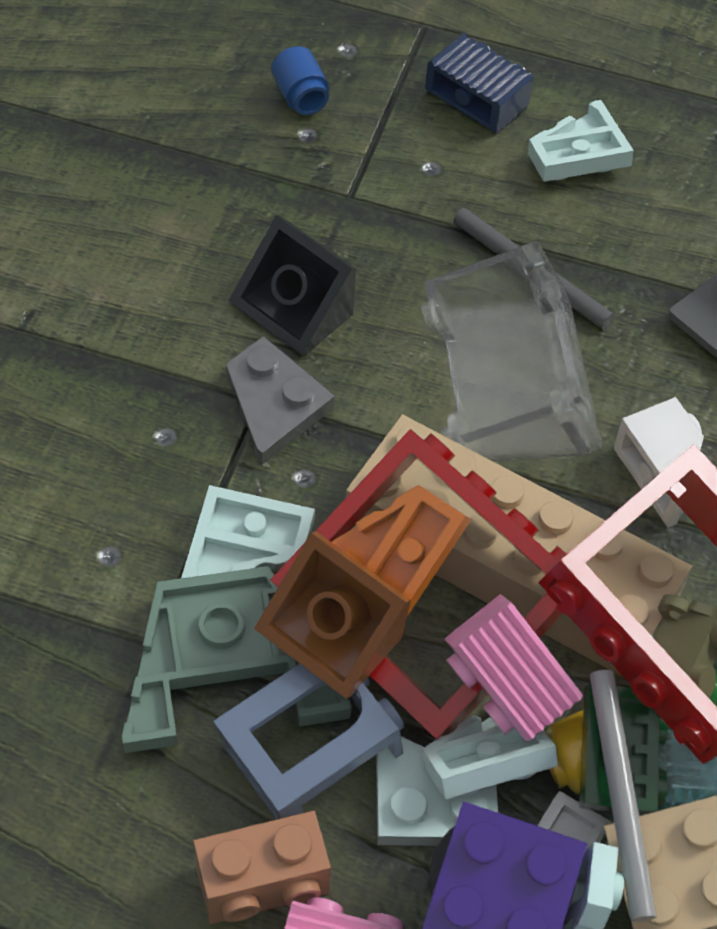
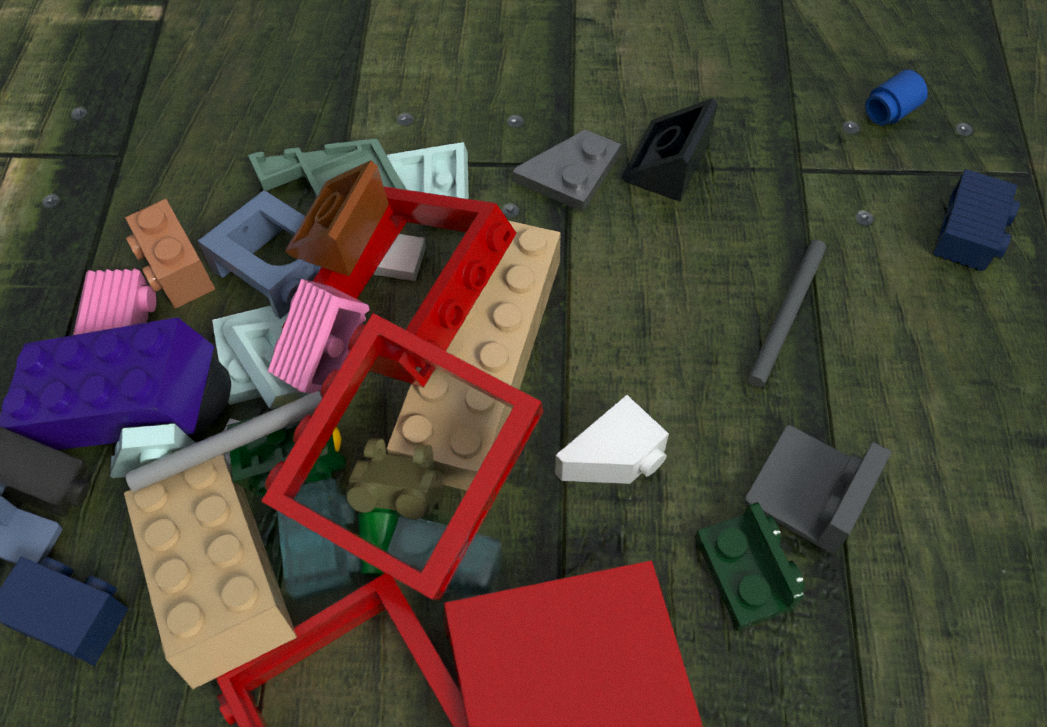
camera: 80 degrees right, 5 degrees up
orange wing [332,485,471,617] -> none
clear windscreen [422,241,602,462] -> none
light aqua wing [528,100,634,182] -> none

